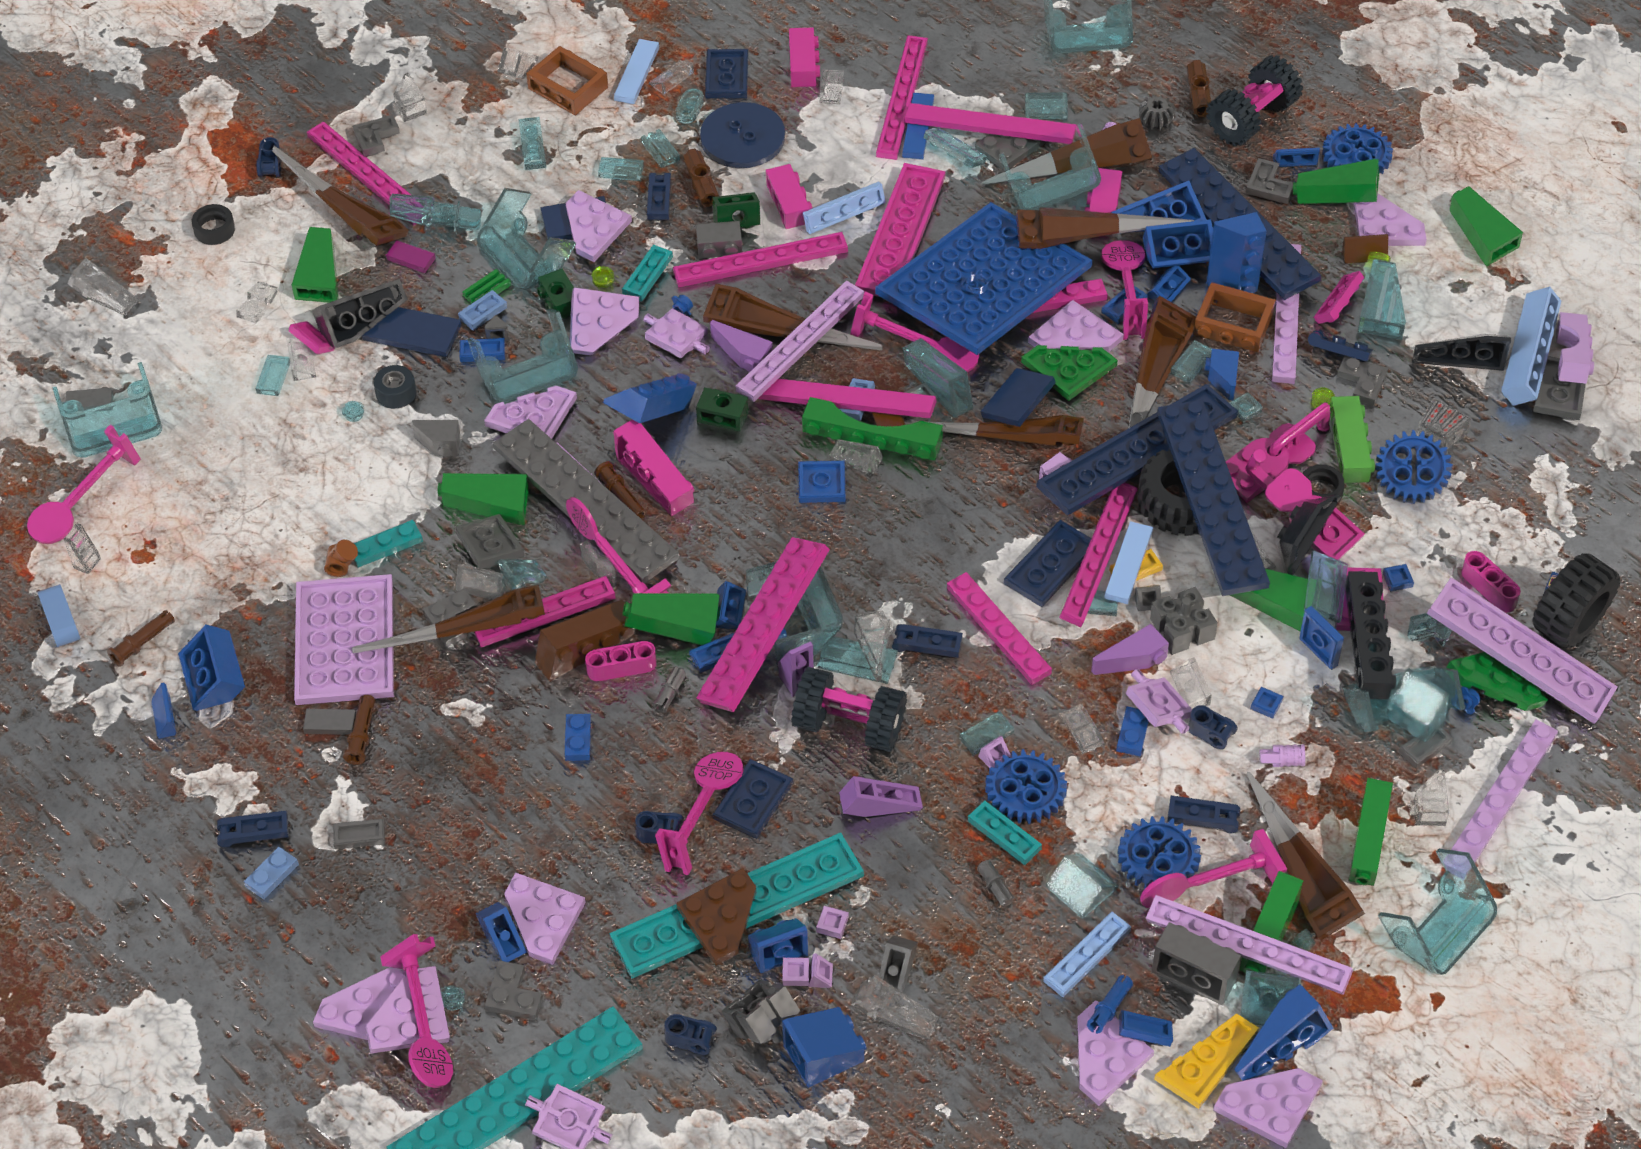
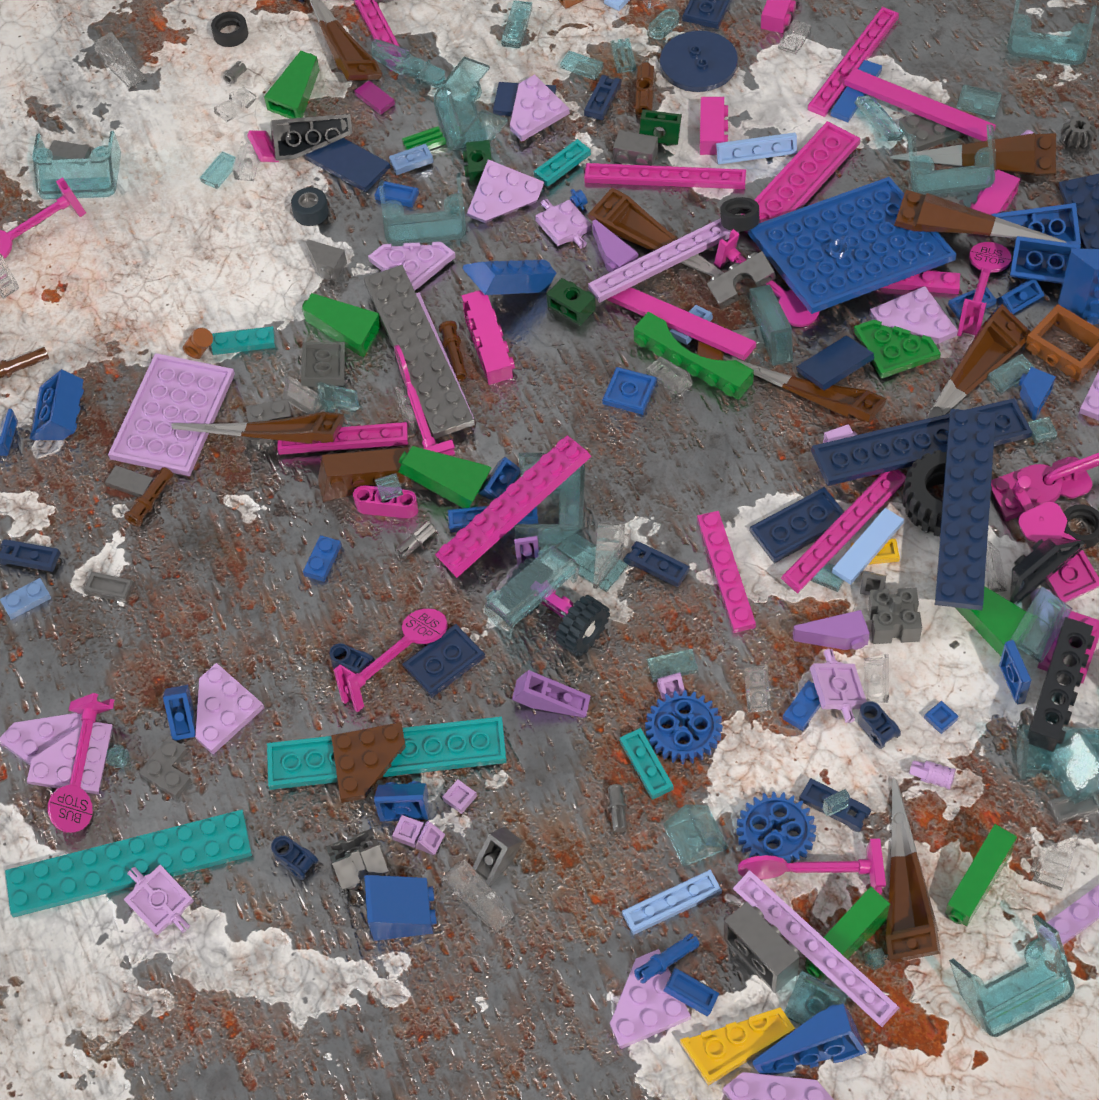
camera: 25 degrees right, 5 degrees up
clear light blue plate [342,401,364,422] -> none
flat silver slope [485,315,509,342] -> none
clear neon green tile [592,266,614,288] -> none
none -> flat silver pin [223,61,247,84]
none -> clear light blue tile [375,473,403,501]
none -> clear light blue windscreen [485,545,580,639]
none -> flat silver arch [707,251,776,310]
none -> black tyre [720,197,760,232]
none -> clear light blue tile [823,789,850,816]

